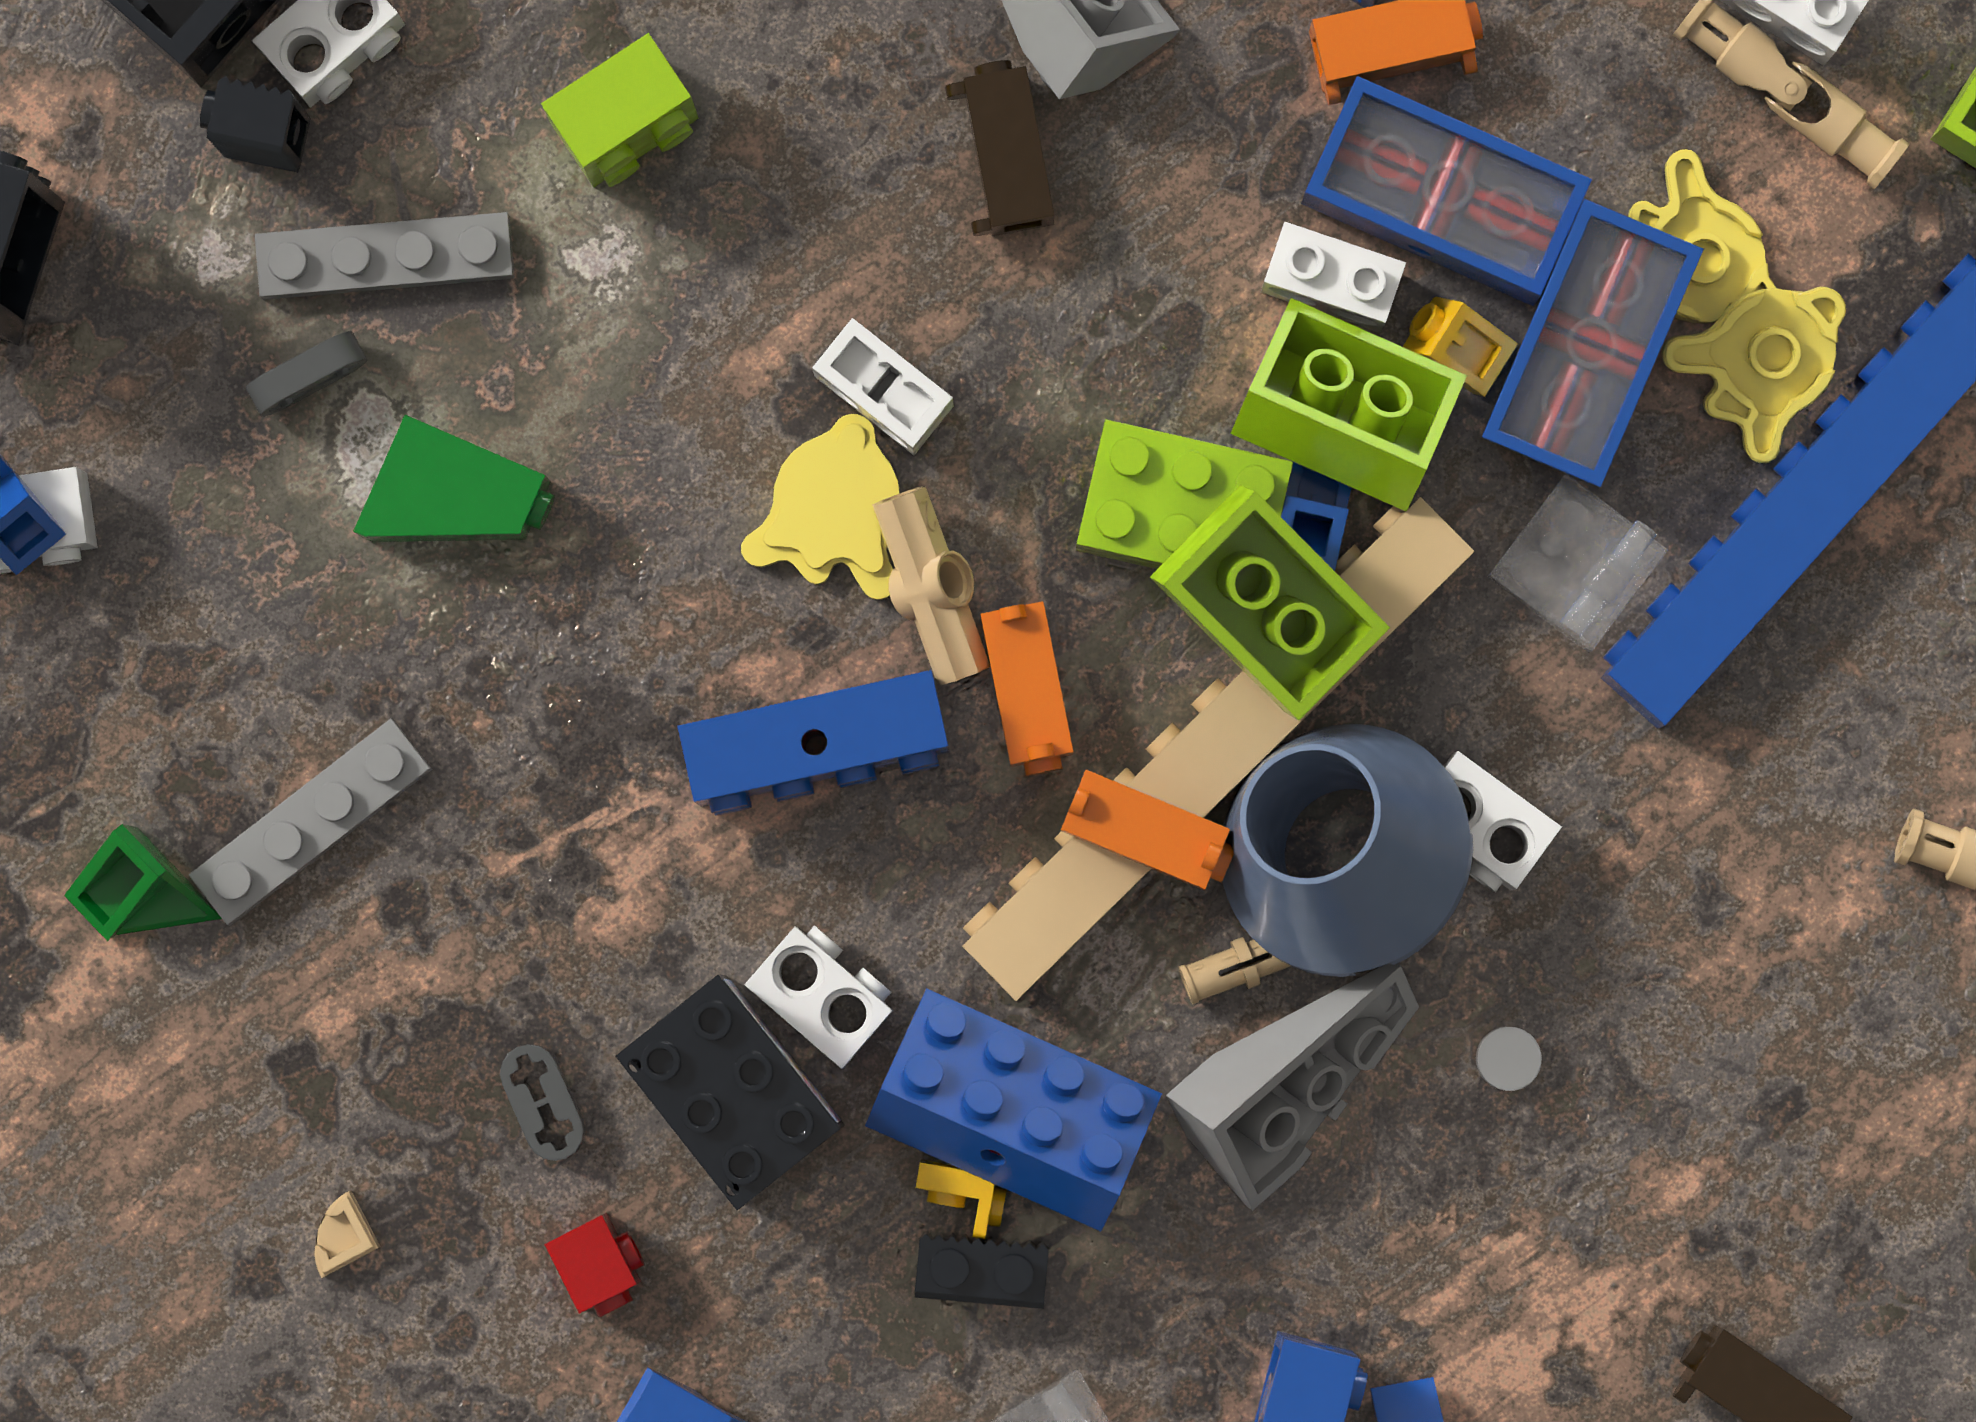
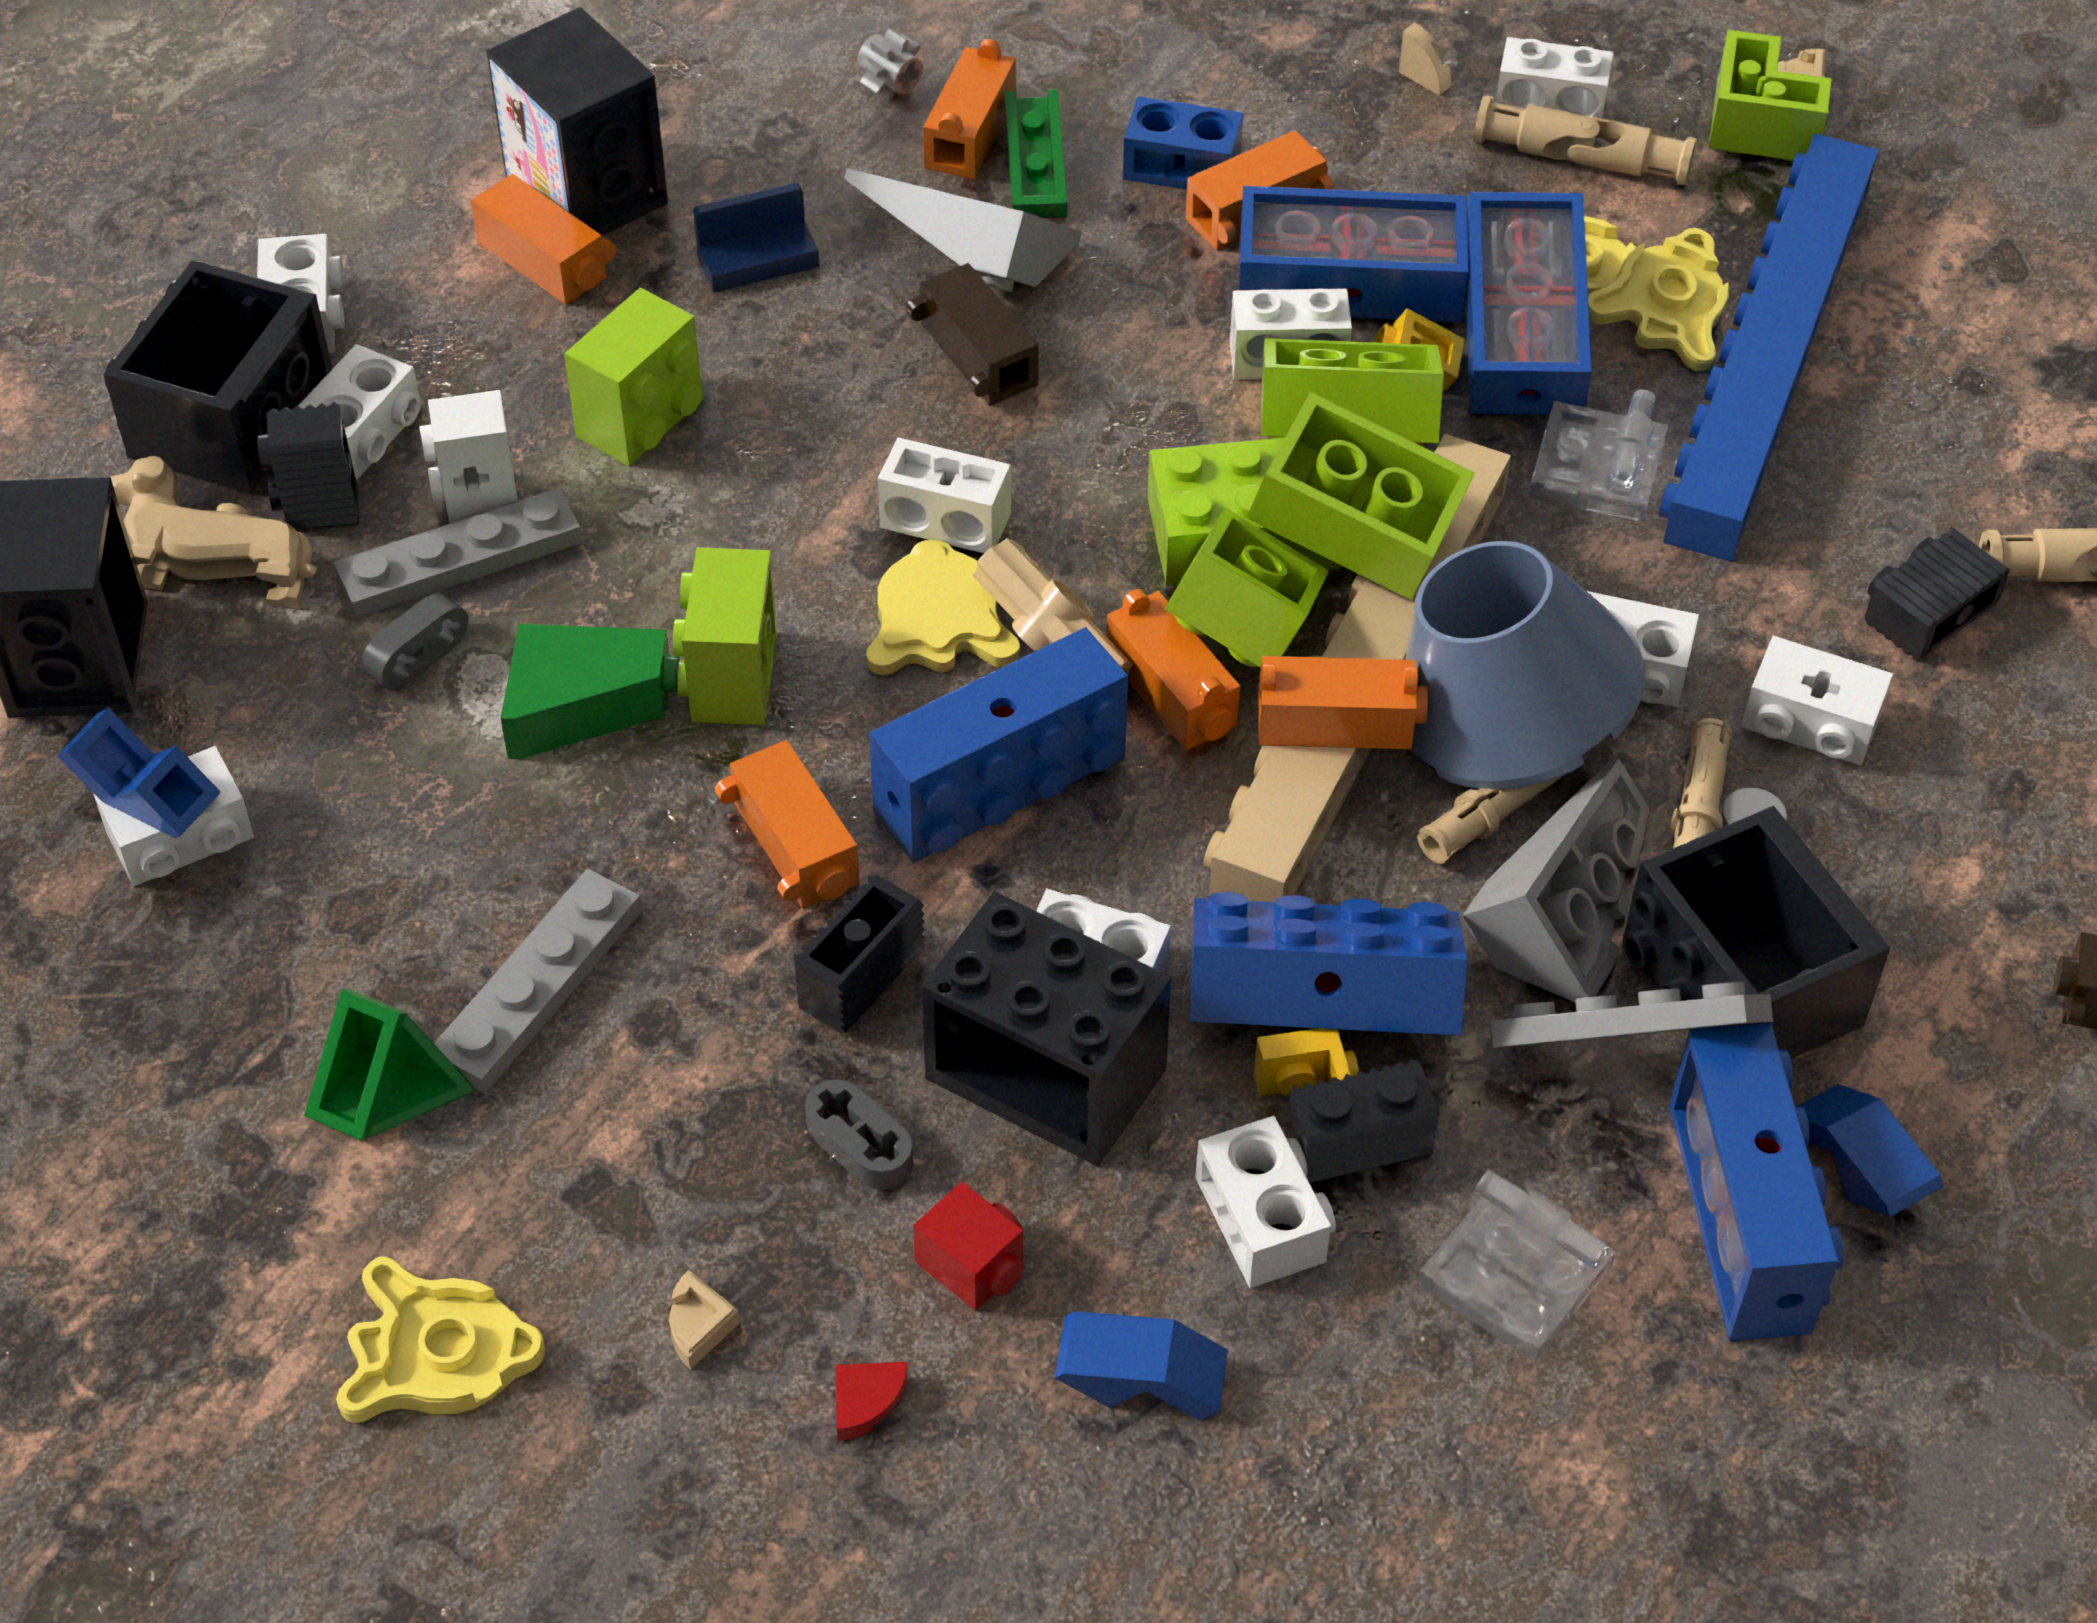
camera: 25 degrees left, 35 degrees down
none -> tan animal [108,456,317,609]
none -> light yellow tile [336,1257,545,1423]
none -> white brick [420,390,518,524]
none -> lime brick [673,547,777,725]
none -> orange brick [715,739,860,909]
none -> black brick [794,874,926,1034]
none -> red tile [835,1362,908,1441]
none -> lime brick [1164,508,1329,668]
none -> white brick [1195,1116,1336,1289]
none -> light grey plate [1490,982,1773,1048]
none -> black container [1622,805,1890,1059]
none -> tan pin [1670,718,1733,848]
none -> white brick [1741,636,1893,766]
none -> black brick [1864,527,2010,660]

